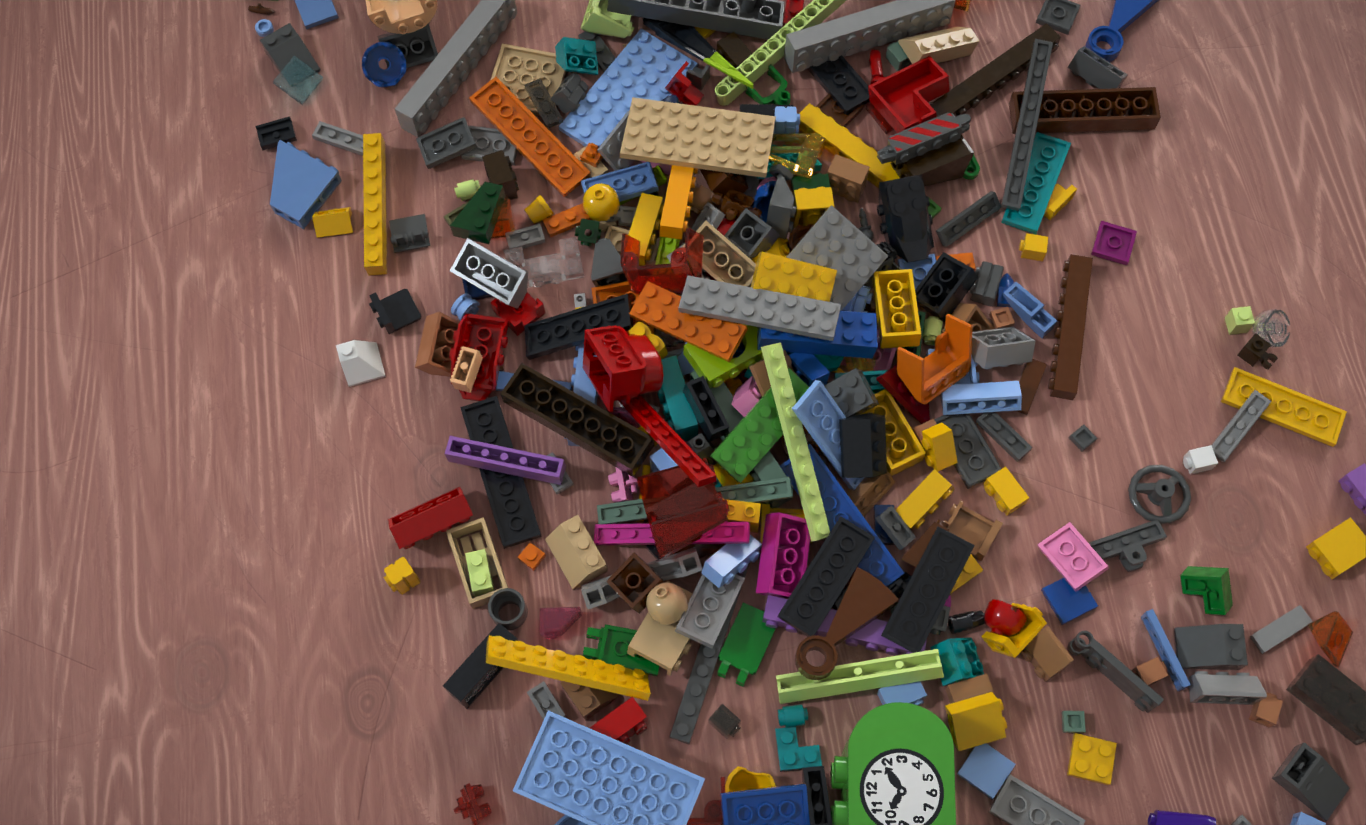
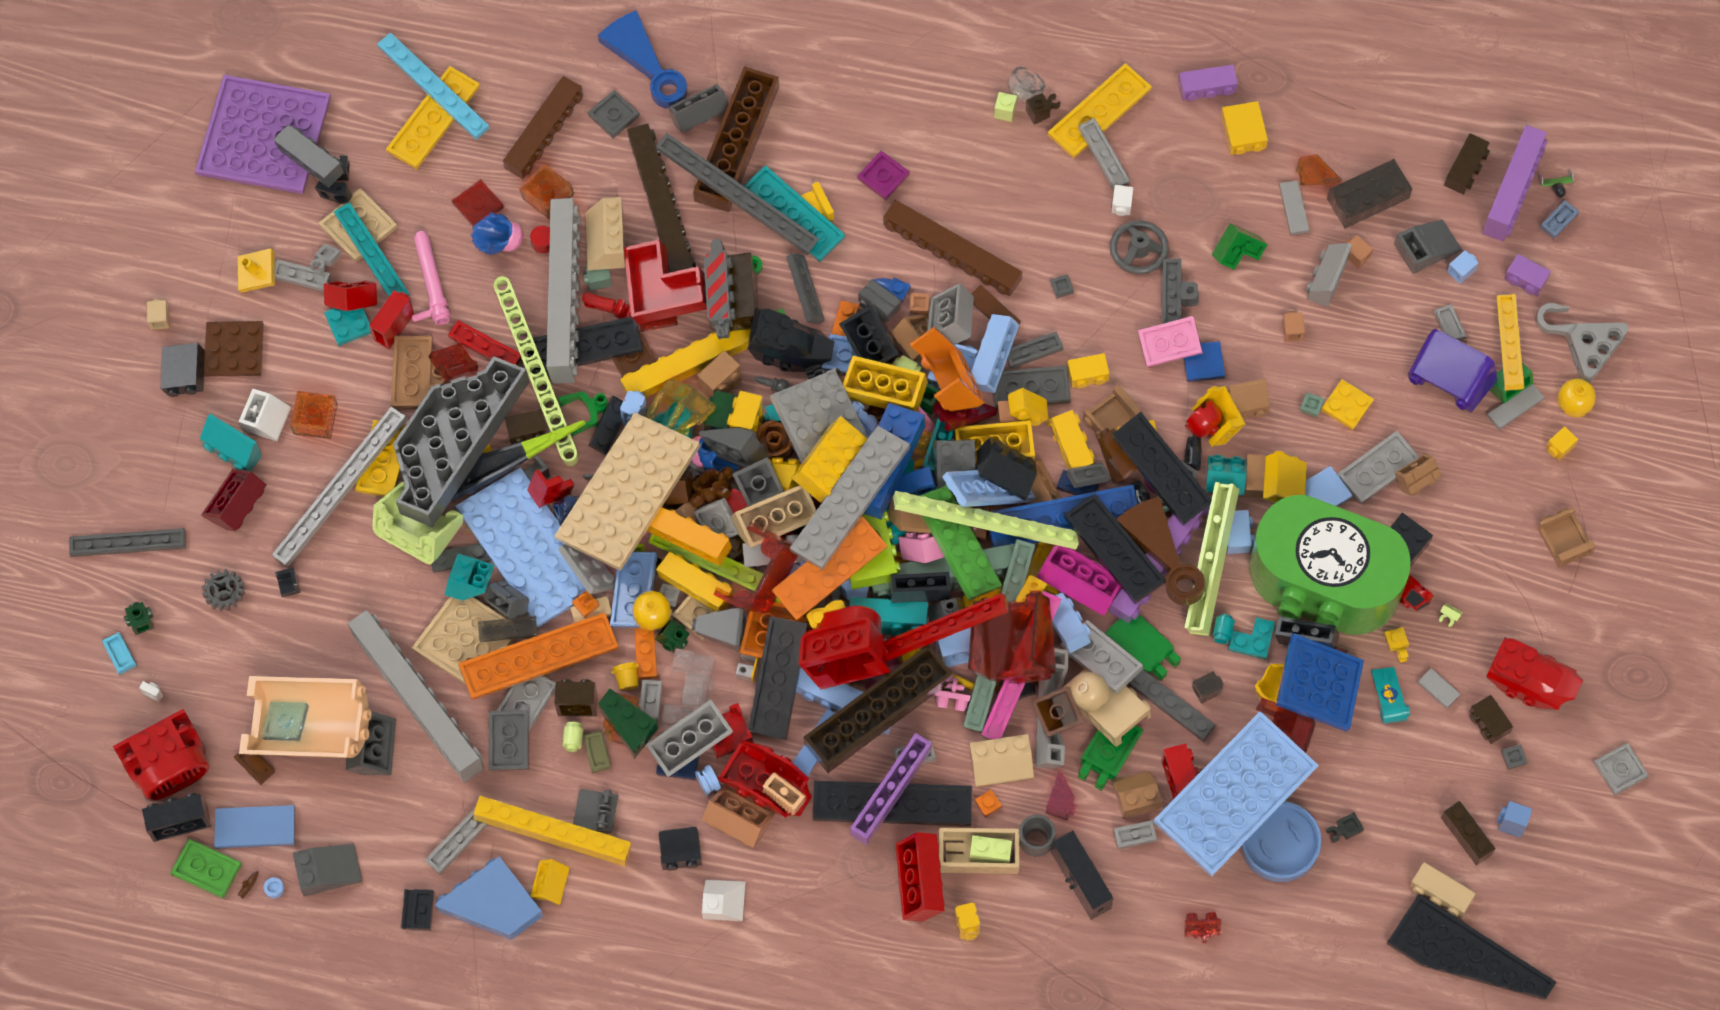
camera: 70 degrees left, 0 degrees up
clear light blue tile [273,56,323,105] -> none
blue plate [362,41,406,87] -> none
yellow plate [486,635,651,701] -> none
dark grey tile [769,164,794,181] -> none
medium blue slope [1003,282,1057,339] -> none
yellow brick [1019,233,1049,261] -> none
dark grey hinge [1068,631,1164,713] -> none
medium blue tile [1141,609,1191,691] -> none
dark grey slope [1174,624,1248,670] -> none

